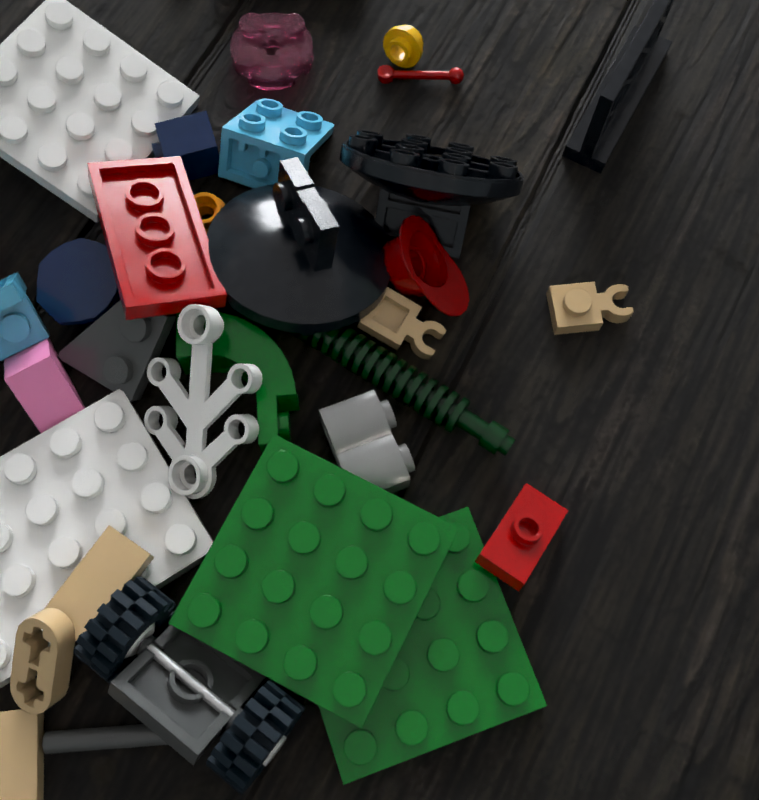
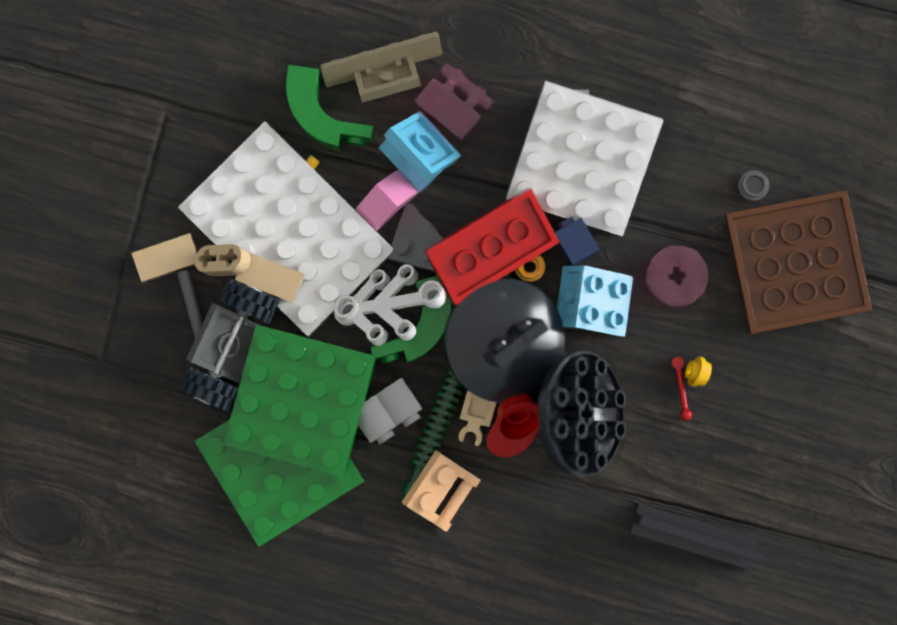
camera: 80 degrees right, 15 degrees up
dark blue hat [36,238,120,325] -> none
red plate [475,483,569,592] -> none
tan plate [546,281,634,335] -> none
none -> light nougat plate [401,451,481,532]

